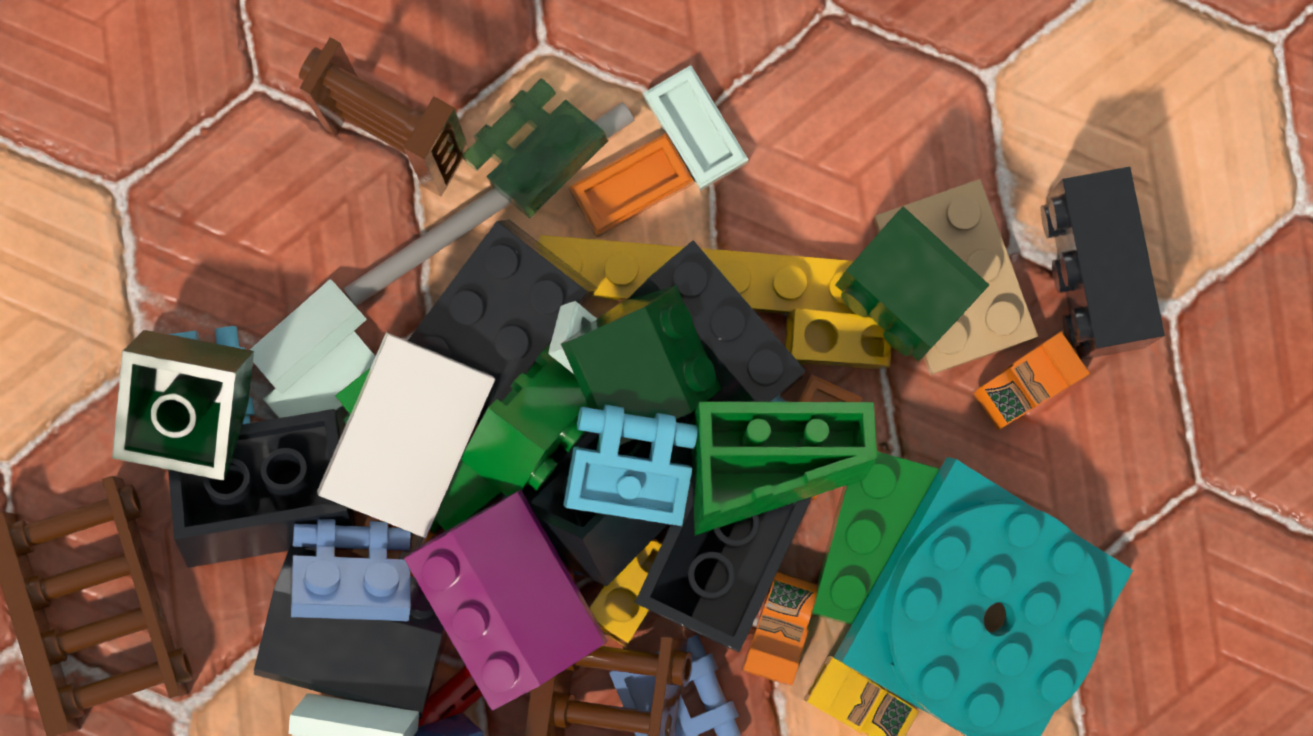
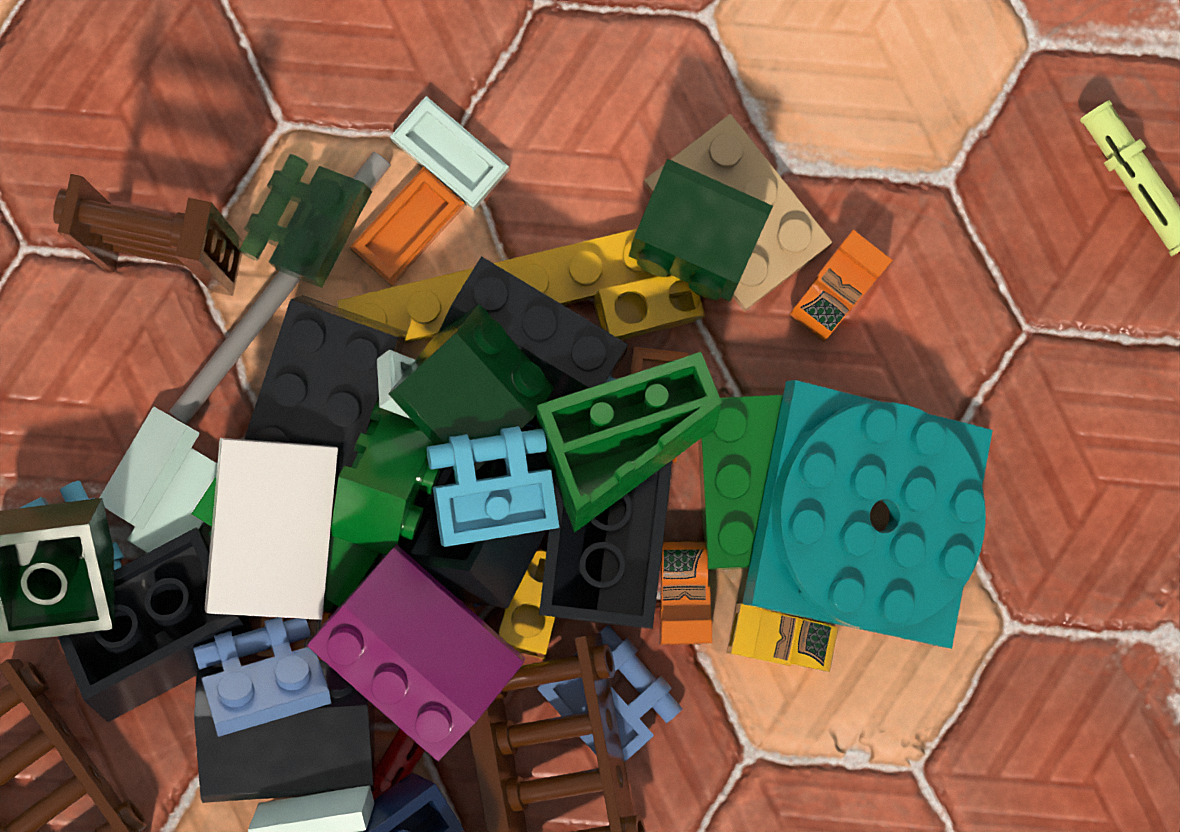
camera: 20 degrees left, 0 degrees up
black brick [1041,166,1165,360] -> none

